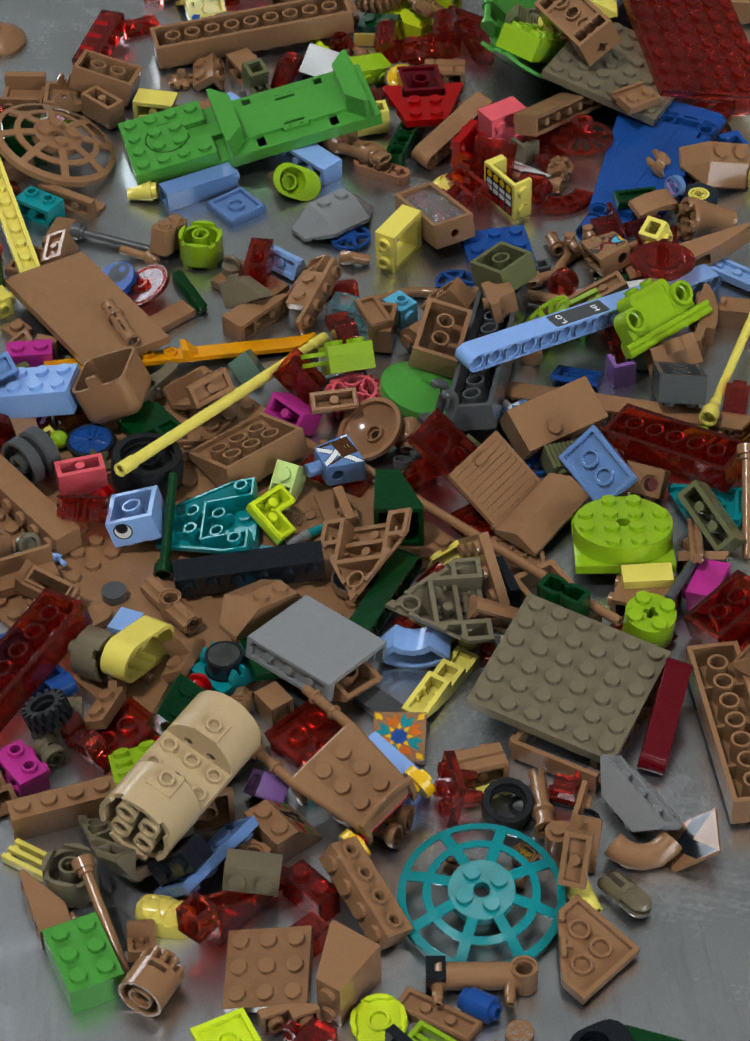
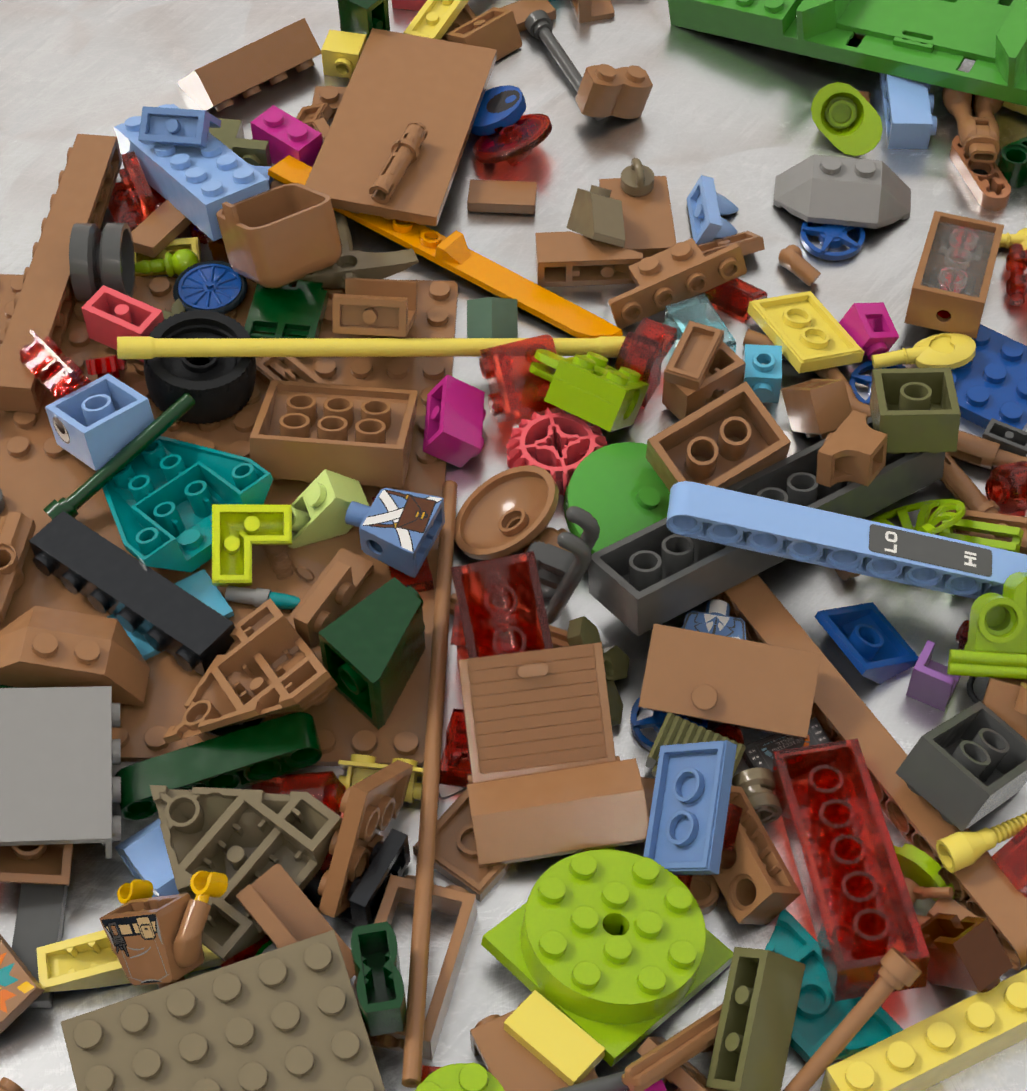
camera: 45 degrees right, 10 degrees up
medium nougat bar [119,245,160,265] -> none
light yellow cone [127,181,160,202] -> none
medium blue brick [159,162,240,212] -> none
dark green axle [172,270,208,314] -> none
lime brick [178,220,224,269] -> none
medium blue tile [206,186,266,228] -> none
clear red brick [244,238,274,287] -> none
medium nougat slope [309,387,359,415] -> none
light yellow window [375,204,422,274] -> none
none -> medium nougat torso [99,870,228,988]
none -> light yellow tile [747,291,864,373]
none -> dark pink brick [839,302,899,361]
none -> light yellow piece [871,333,976,370]

